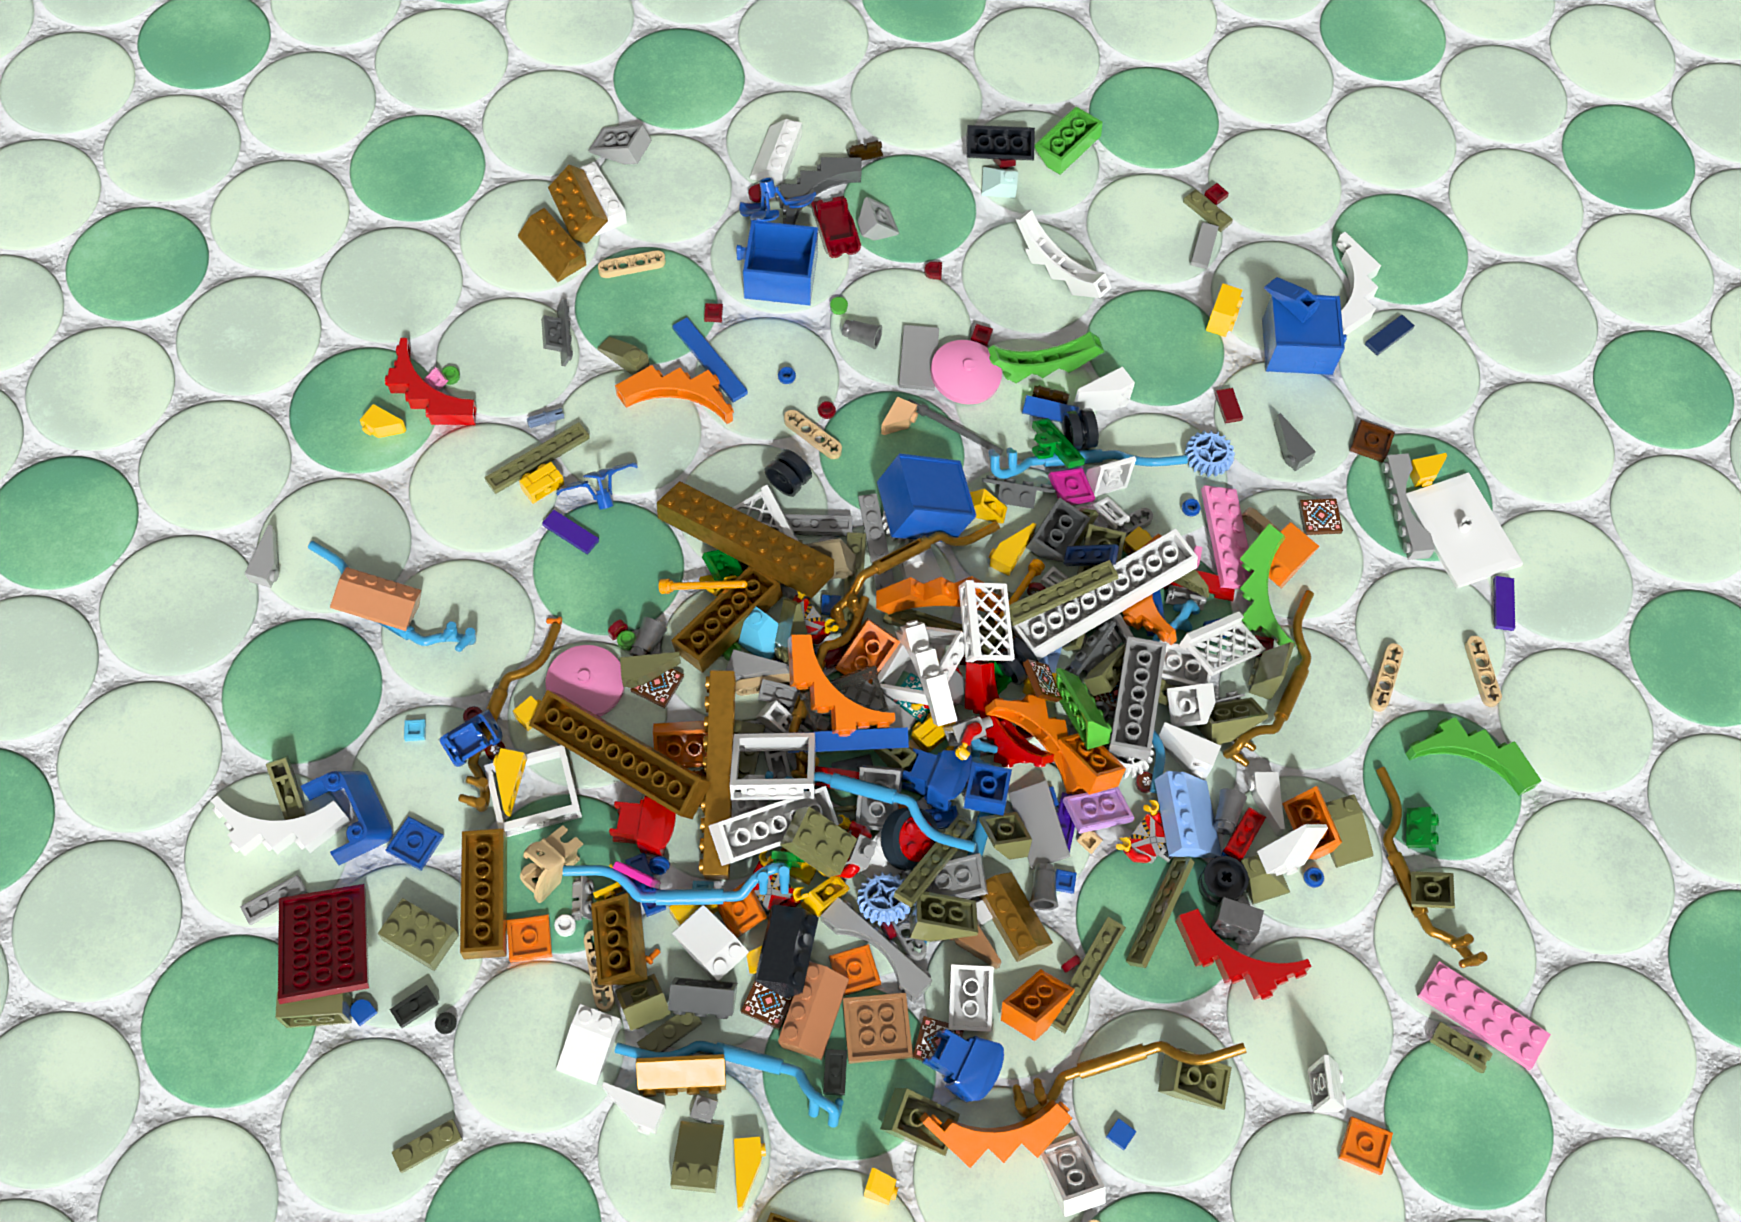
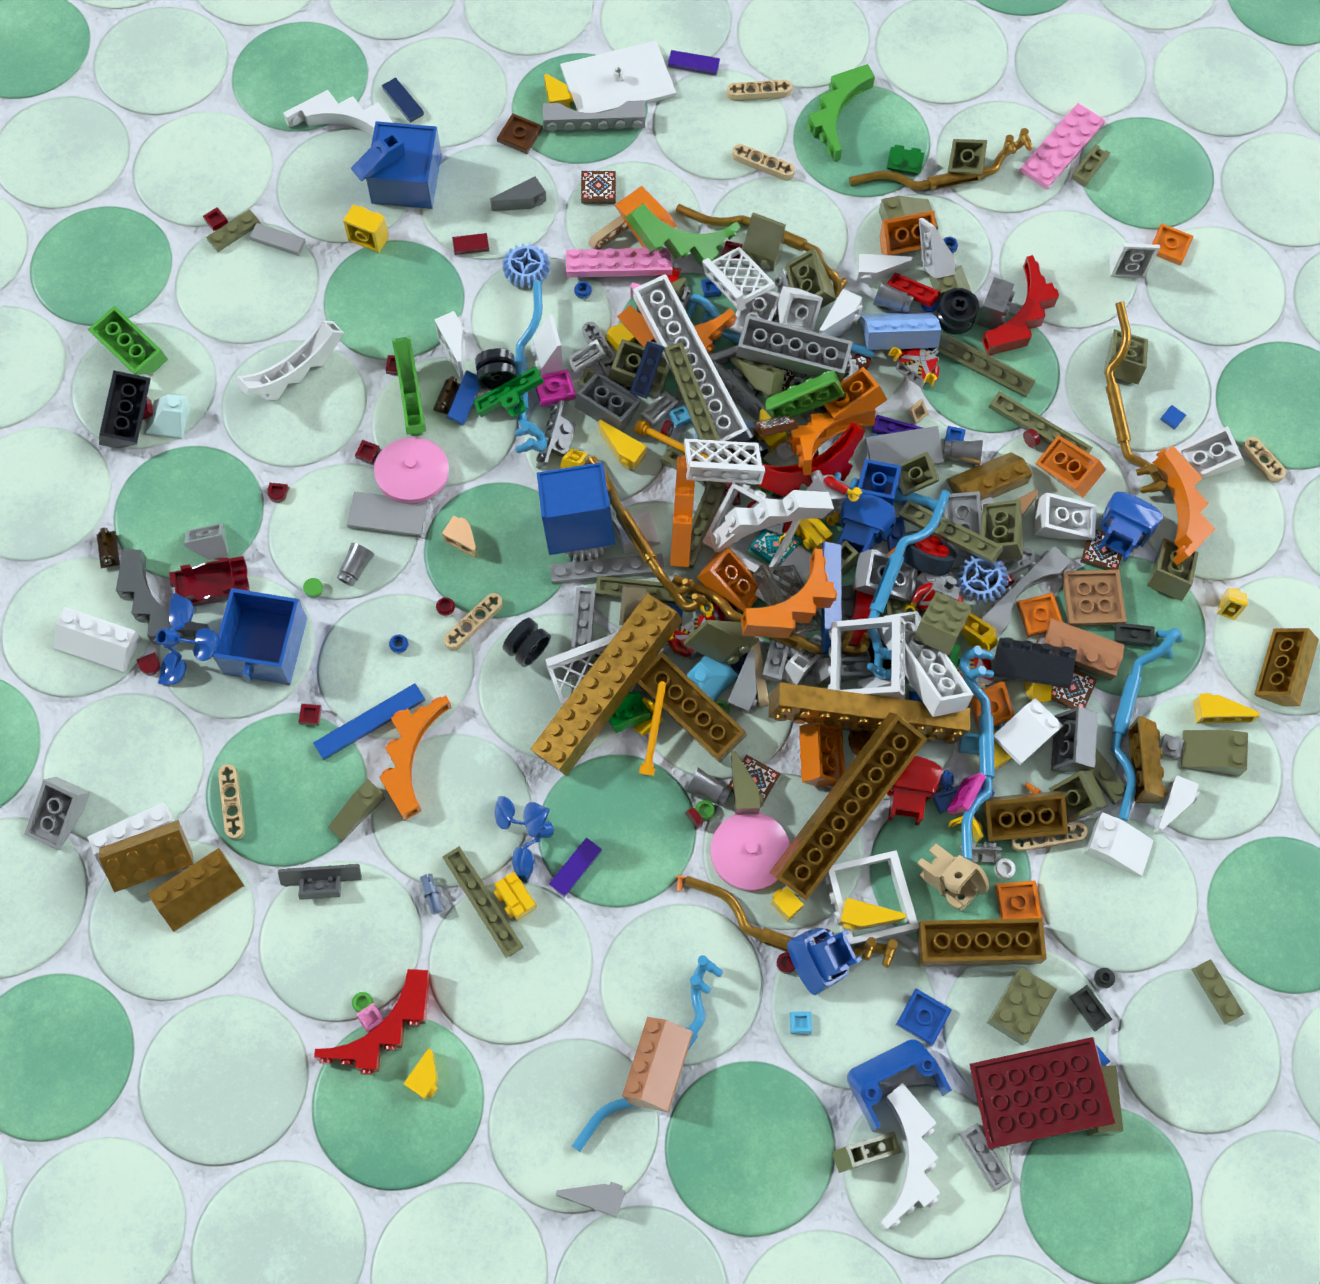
camera: 85 degrees left, 5 degrees up
dark grey bar [908,399,1004,456] -> none
lavender tile [1063,787,1134,833] -> none

